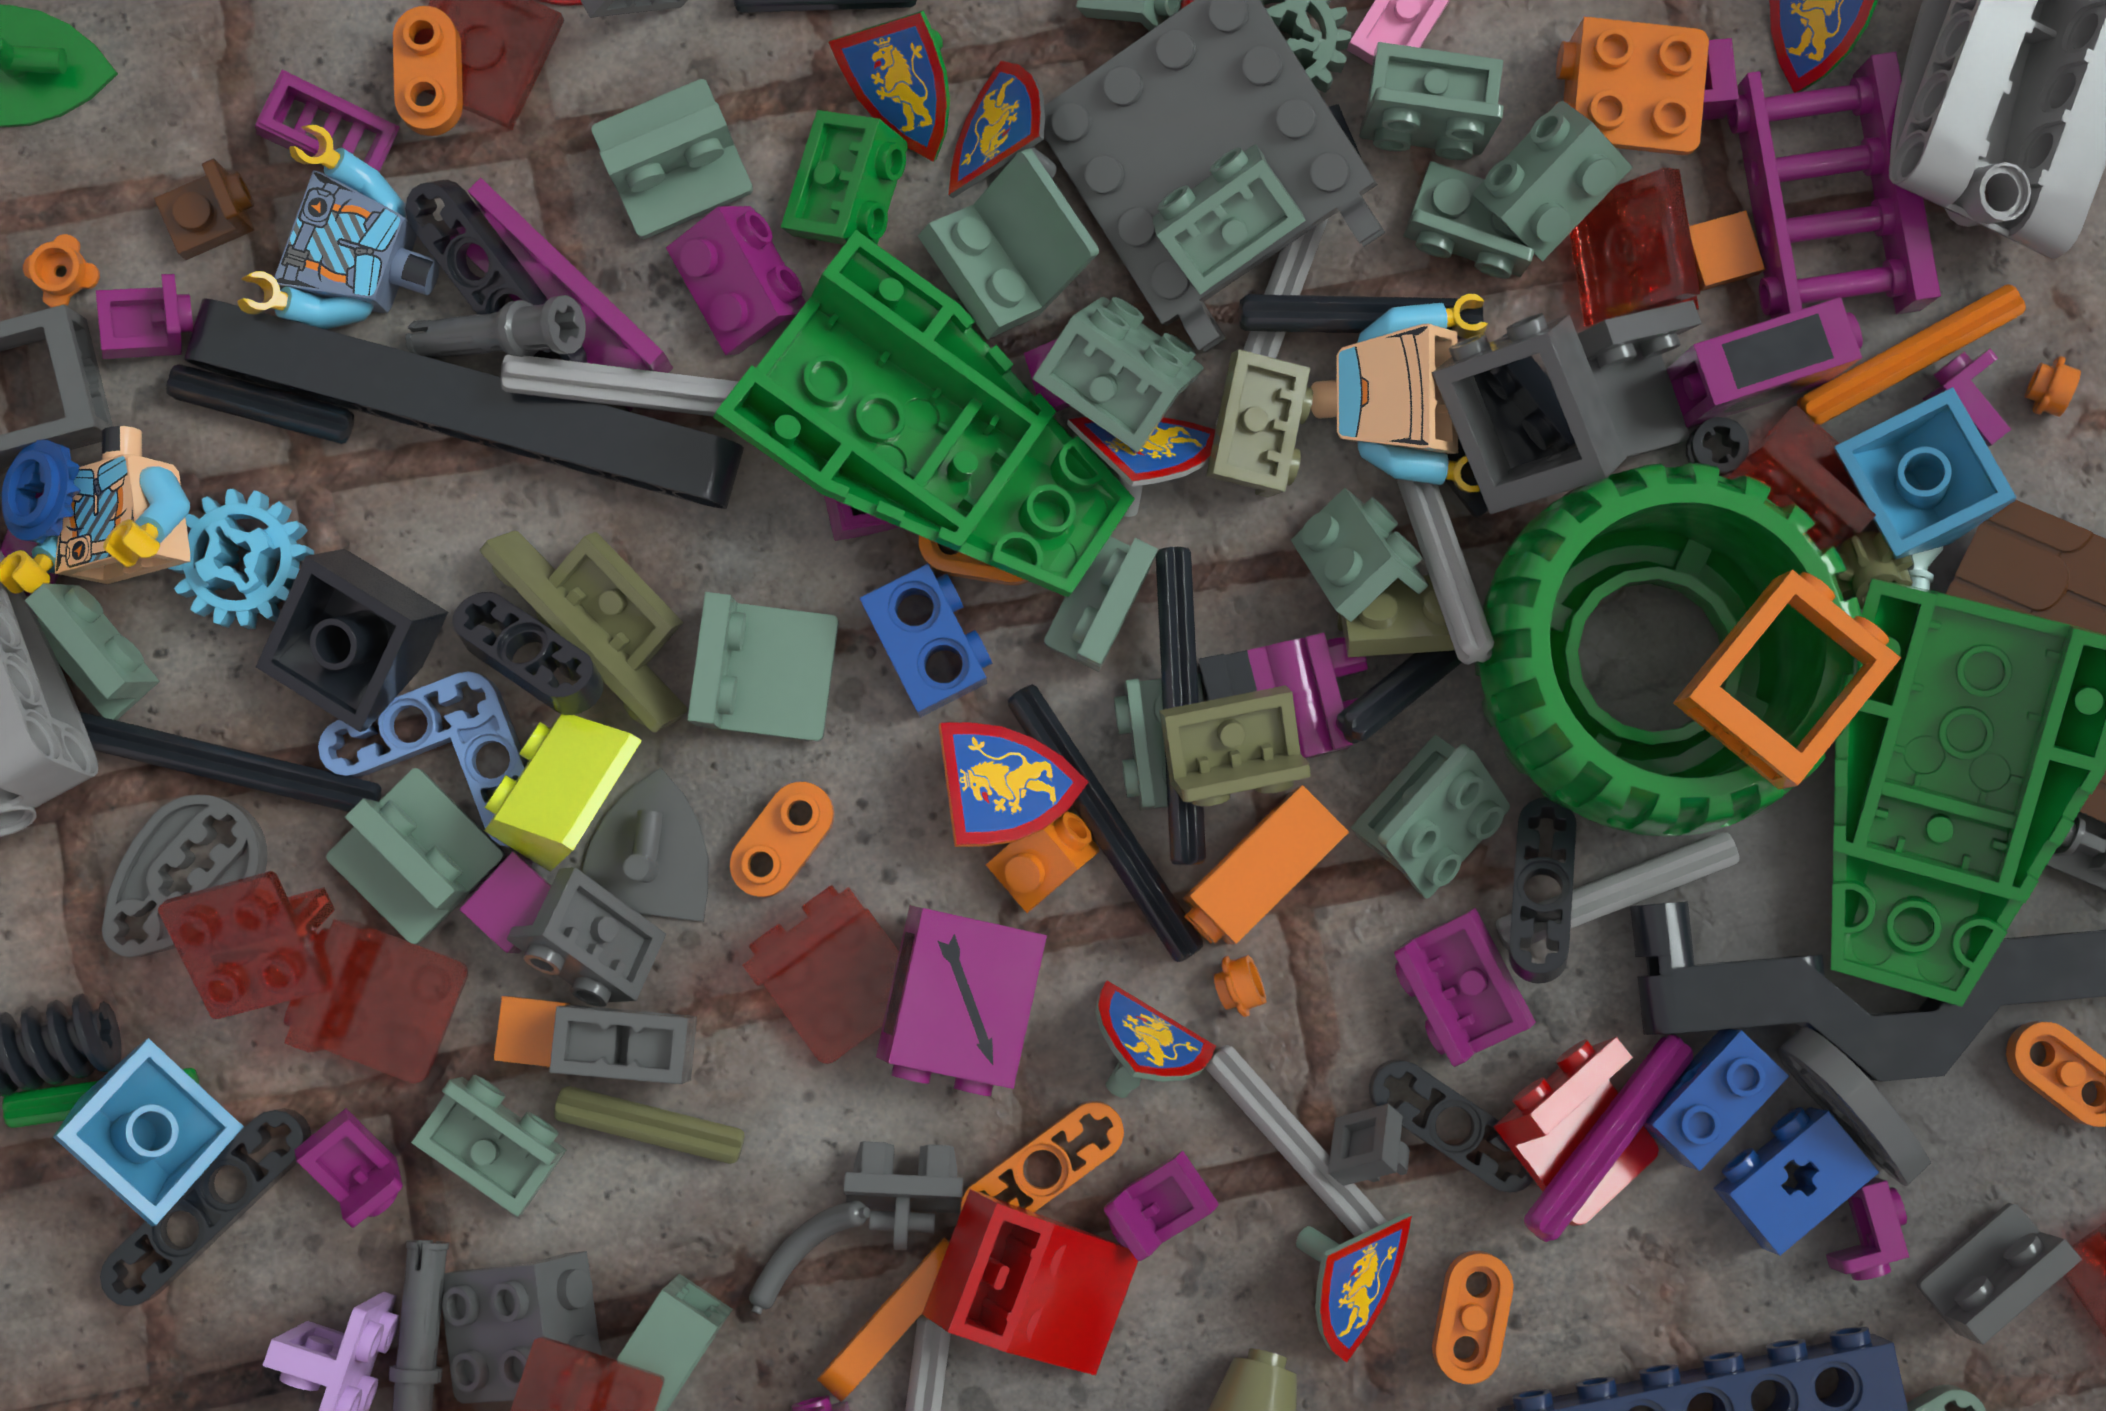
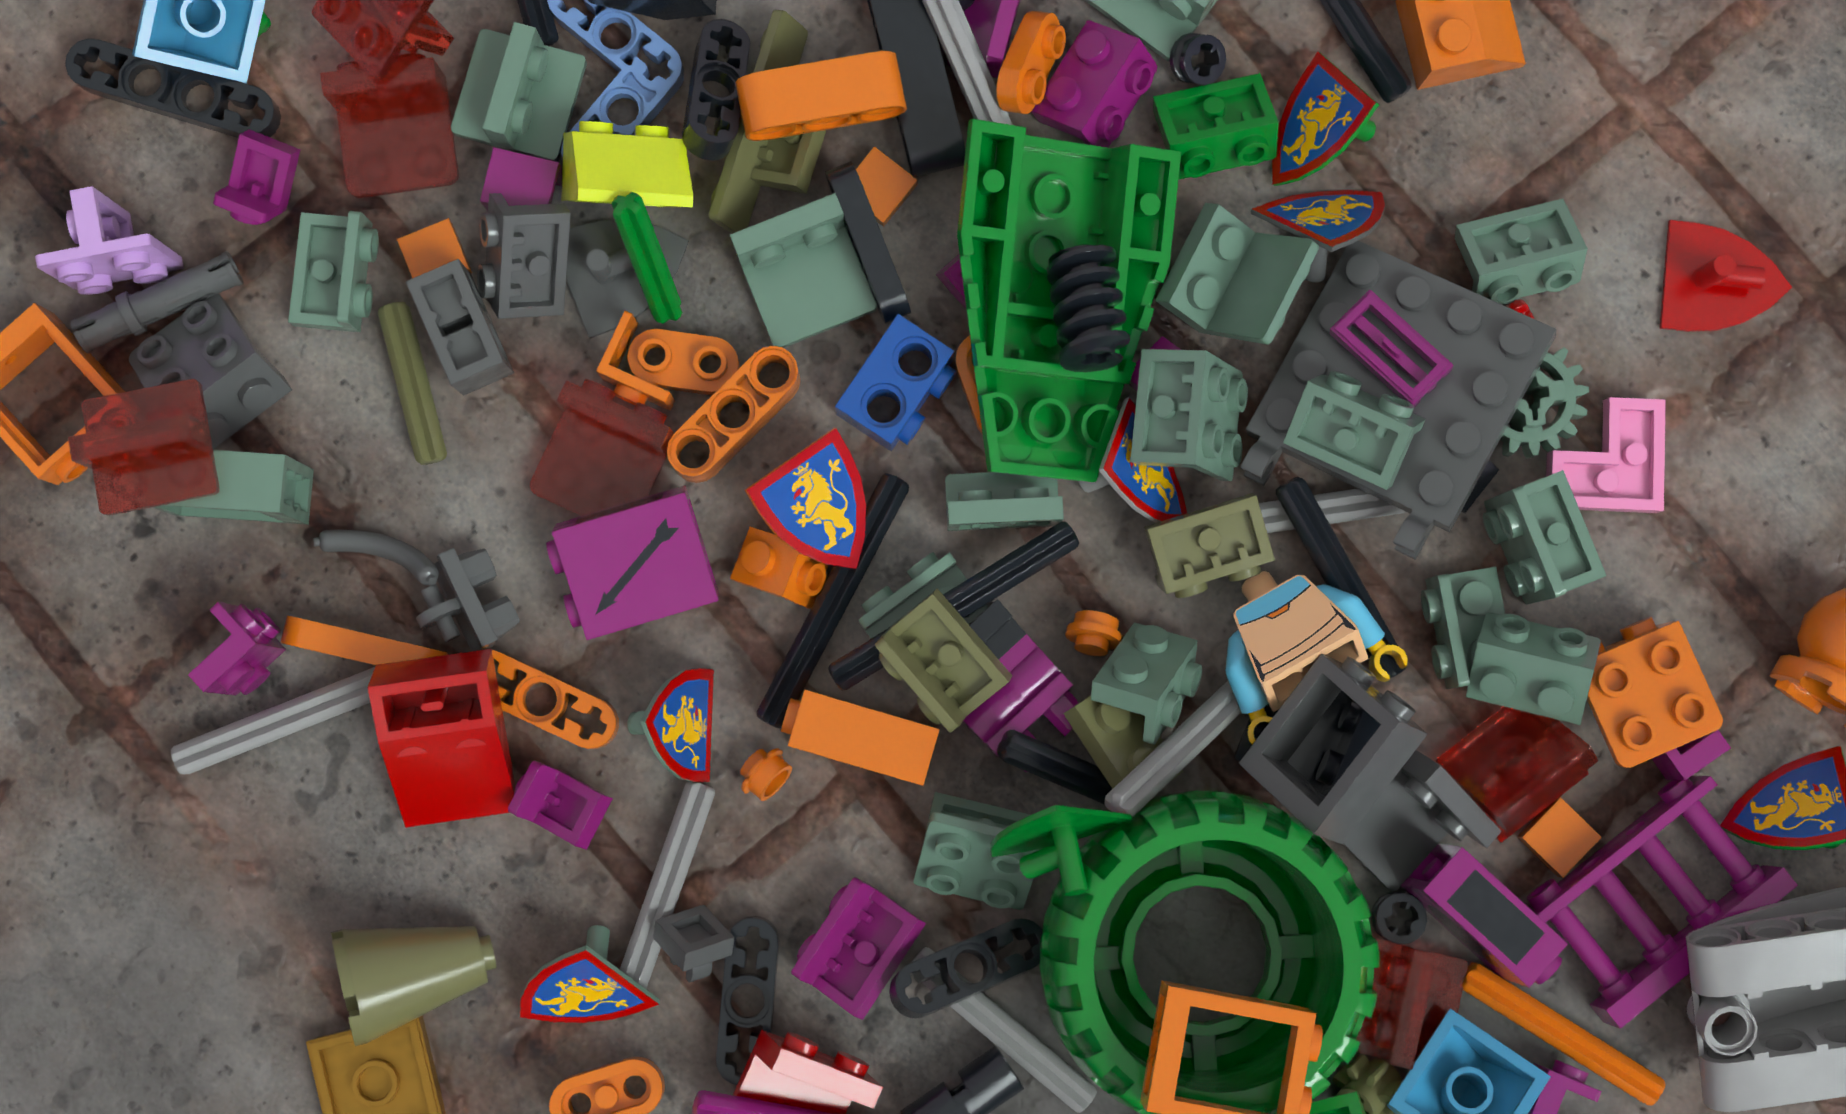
camera: 60 degrees right, 0 degrees up
none -> orange bracket [596,311,675,411]
none -> green axle [611,192,683,324]
none -> orange beam [667,346,800,483]
none -> orange beam [735,51,907,141]
none -> black beam [825,161,911,324]
none -> orange tile [856,146,918,227]
none -> green shield [990,805,1132,896]
none -> orange plate [996,11,1066,114]
none -> black piece [1046,245,1130,372]
none -> orange plate [1065,610,1122,656]
none -> black bush [1169,33,1226,85]
none -> magenta tile [1330,290,1453,408]

